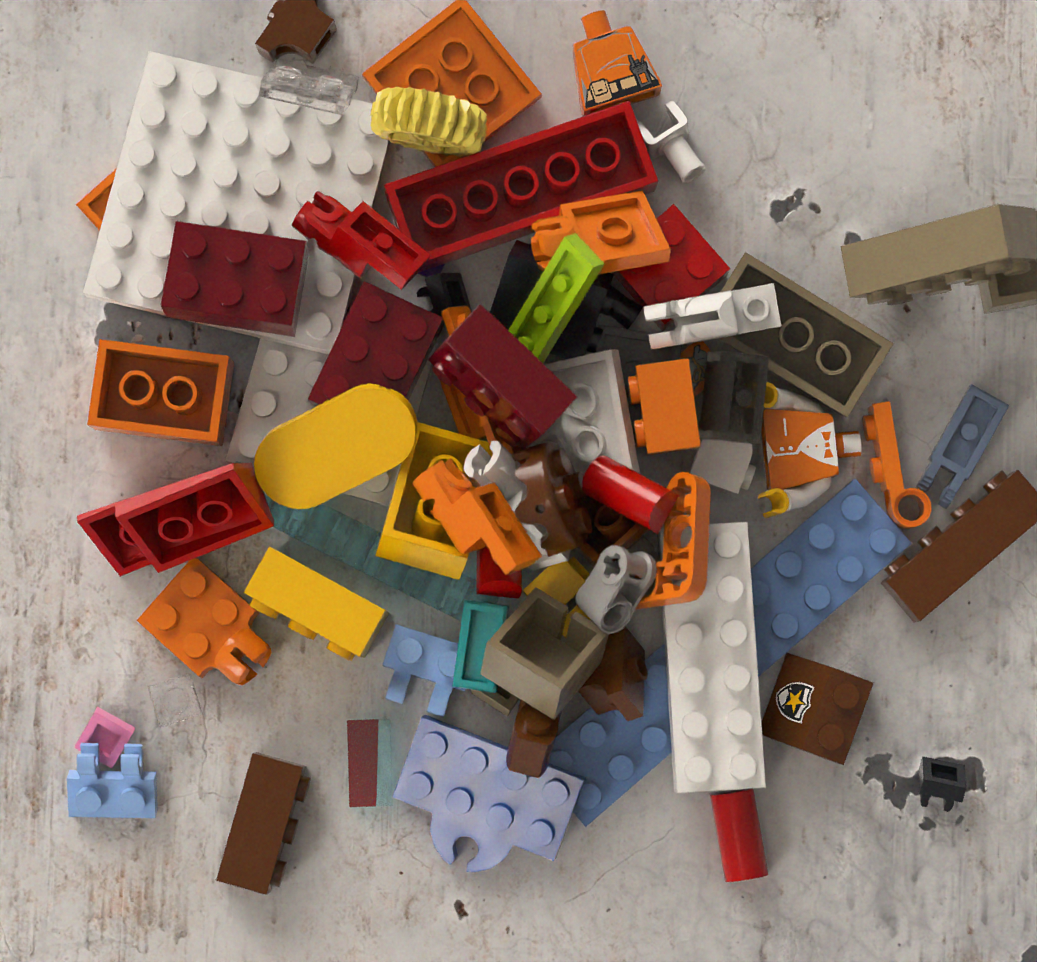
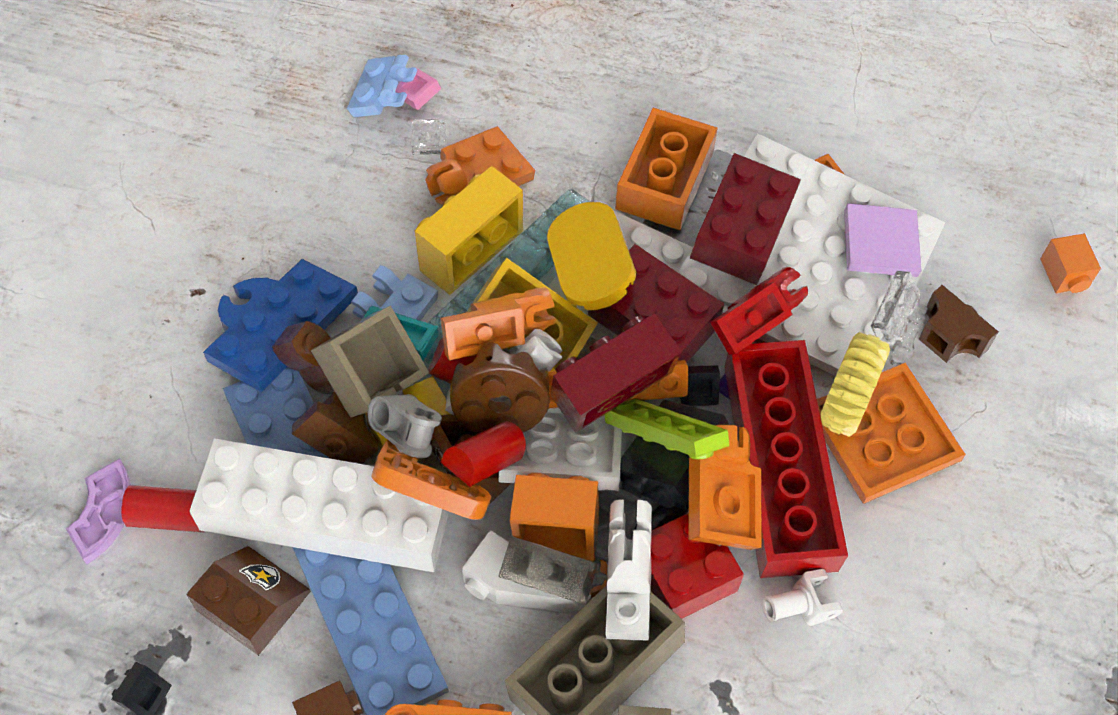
camera: 100 degrees right, 25 degrees down
red slope [77,463,274,577] -> none
reddish brown brick [216,752,311,895] -> none
clear light blue tile [347,719,393,807] -> none
orange torso [573,10,662,117] -> none
torso [748,382,861,518] -> none
none -> lavender tile [66,458,131,564]
none -> lavender tile [844,203,922,277]

